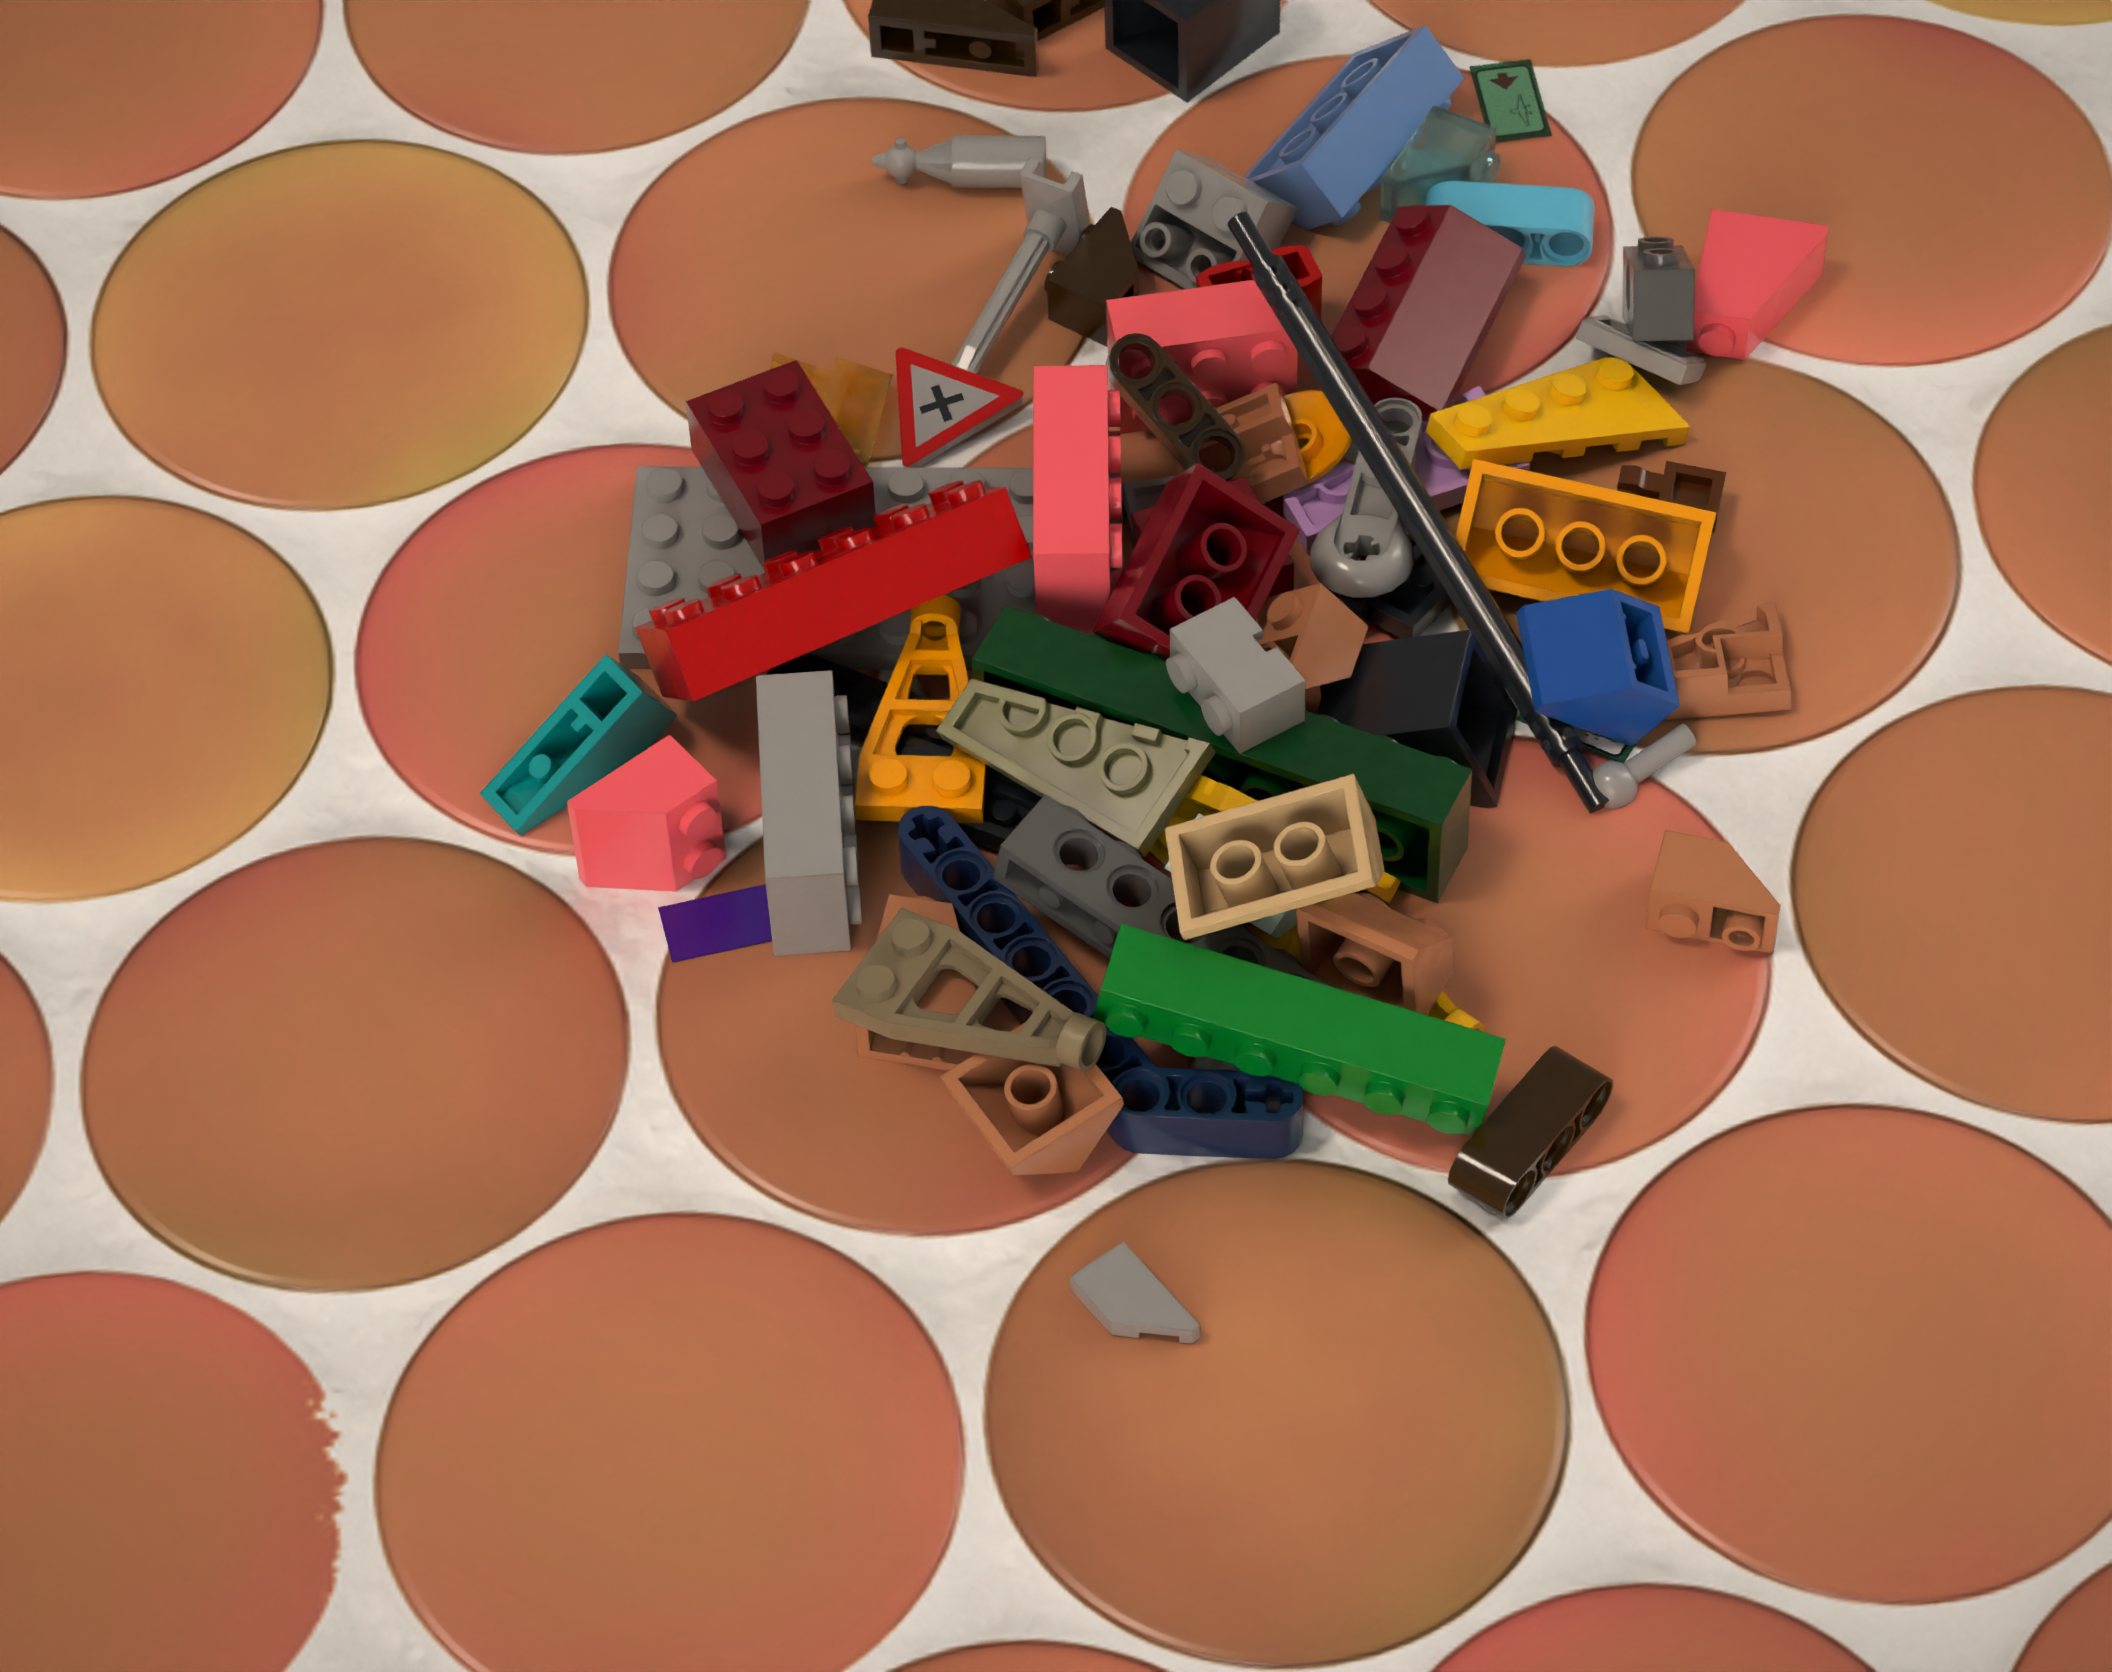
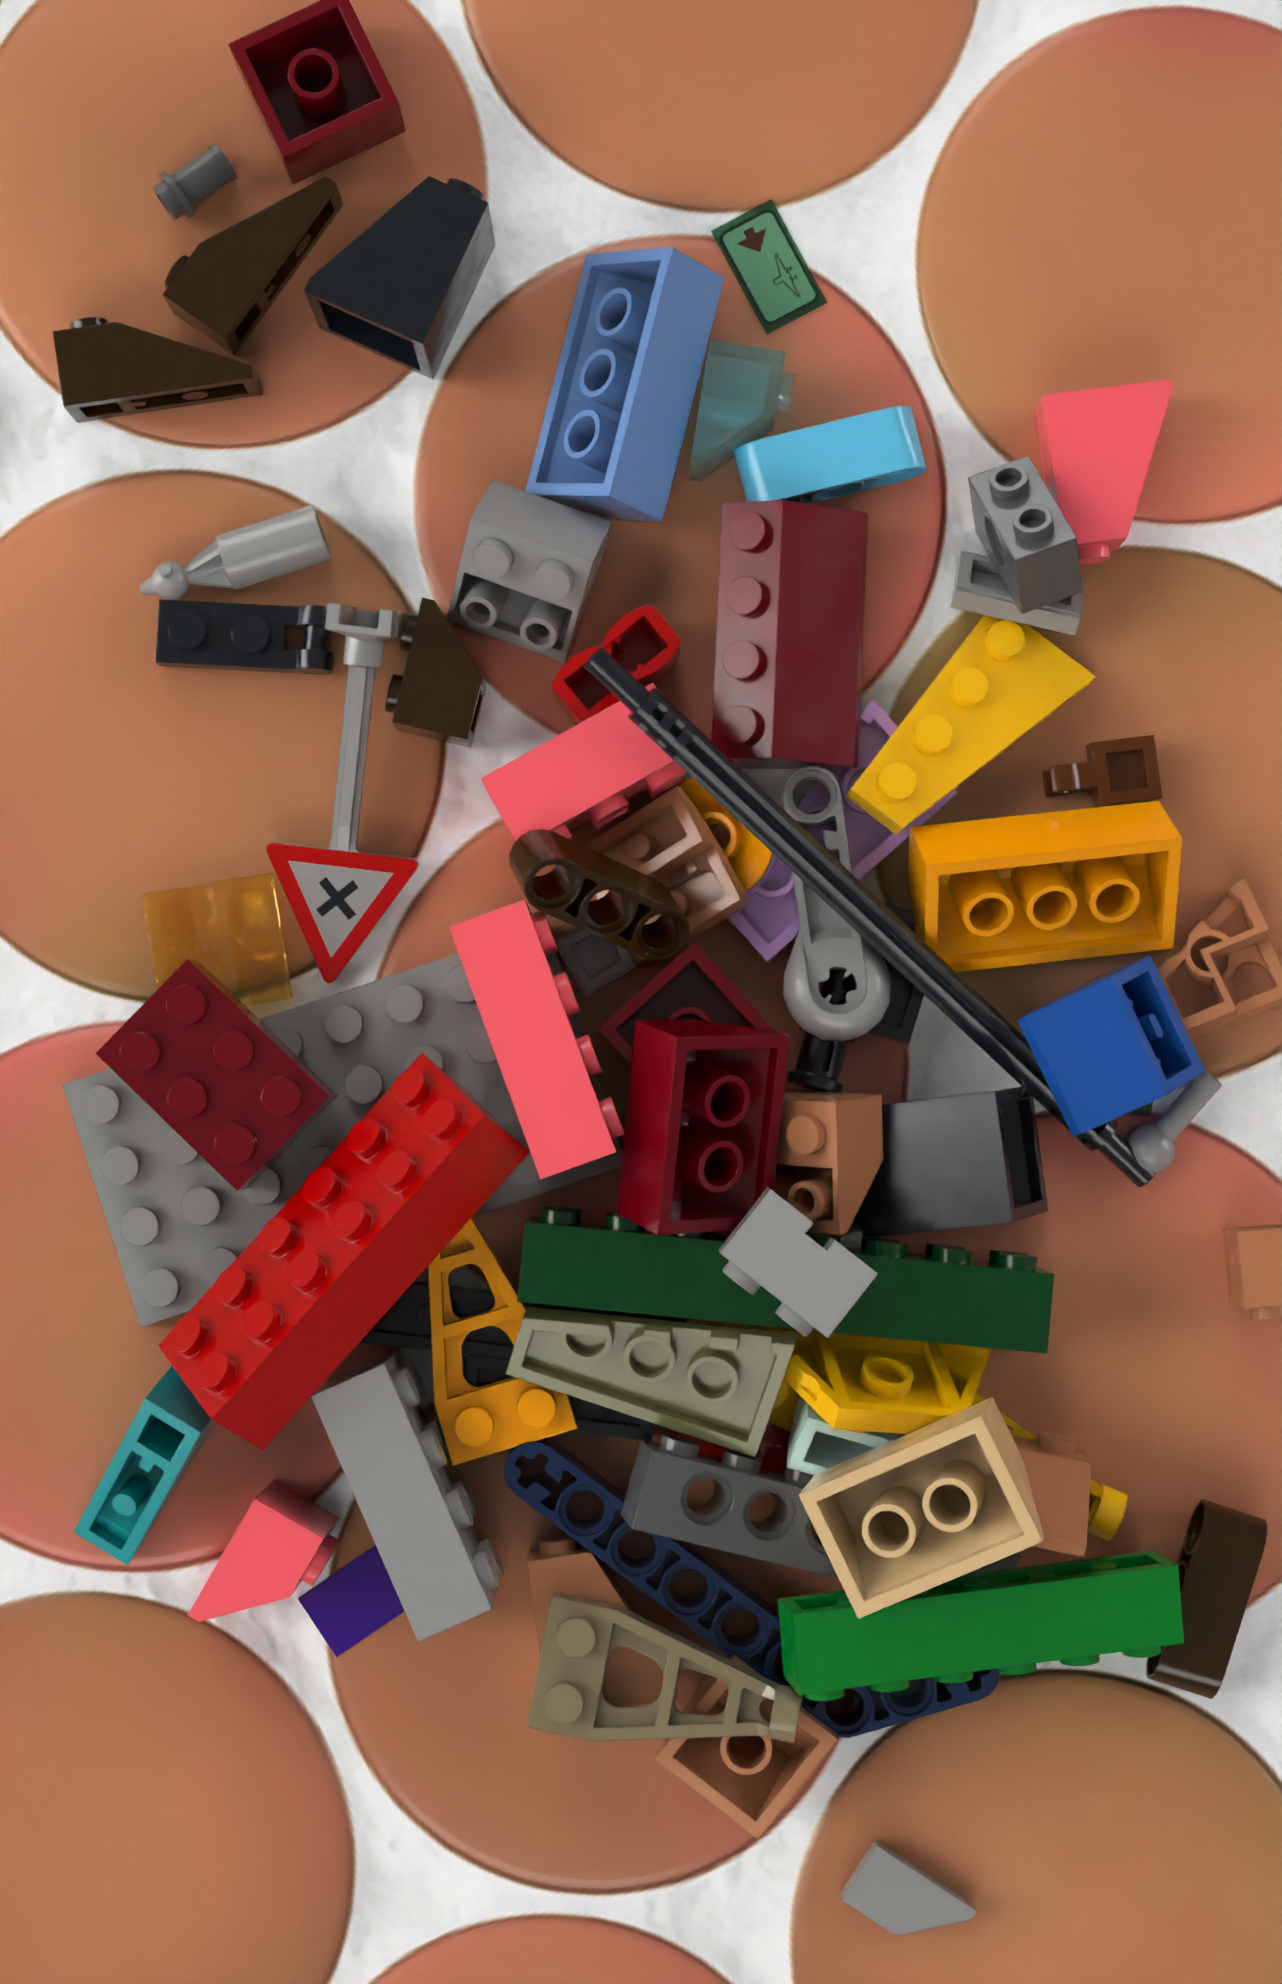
camera: 20 degrees left, 35 degrees up
none -> black plate [156,599,334,675]

